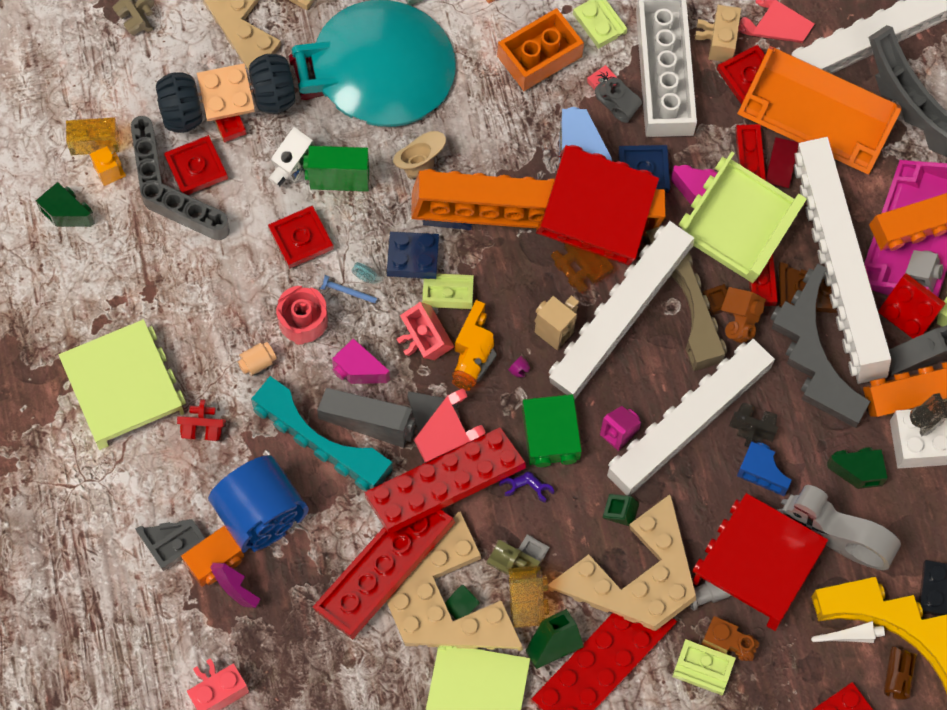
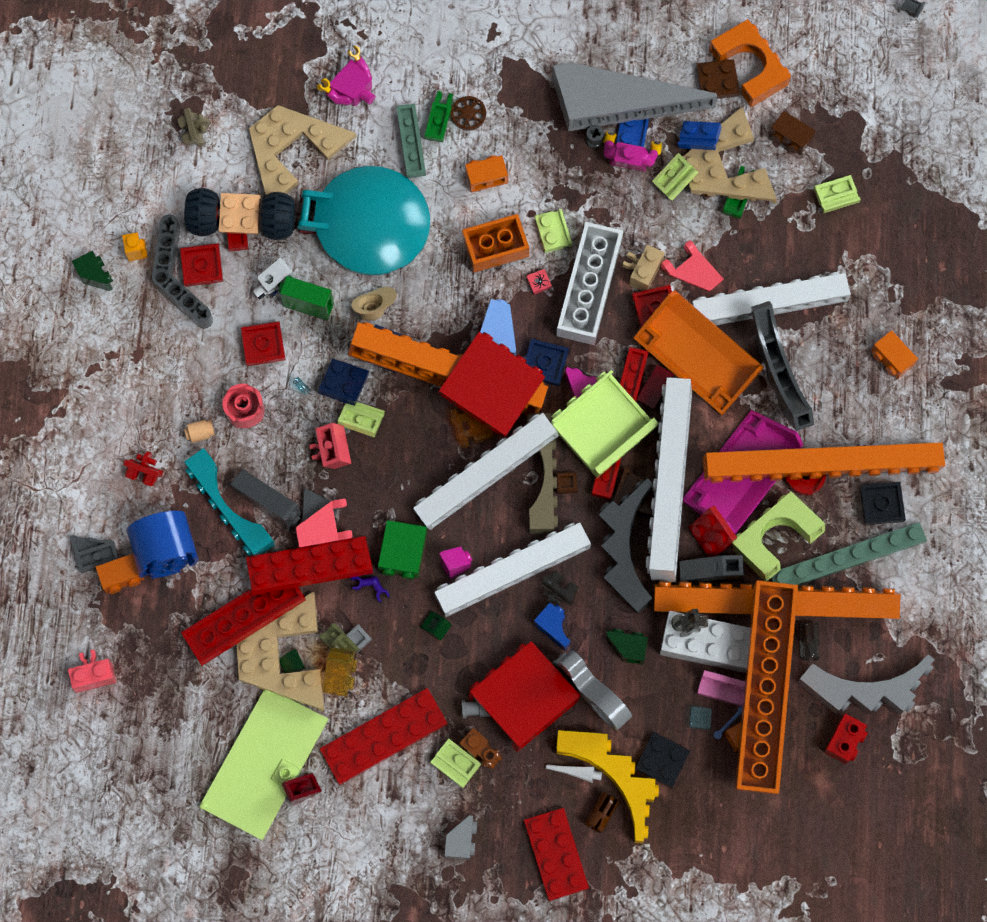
camera: 20 degrees right, 5 degrees up
yellowish green panel [58,319,186,450] -> none
clear yellow brick [66,117,120,156] -> none
magenta slope [210,563,260,608] -> none
medium blue piece [320,275,377,304] -> none
dark pink slope [332,338,390,384] -> none
light orange plate [452,300,497,391] -> none
magenta hinge [508,356,530,378] -> none
dark green slope [526,609,584,669] -> none
tan brick [535,295,579,351] -> none
tan wing [548,495,696,631] -> none
dark grey piece [595,77,642,123] -> none
dark orange brick [721,287,766,343] -> none
light grey brick [905,250,943,292] -> none

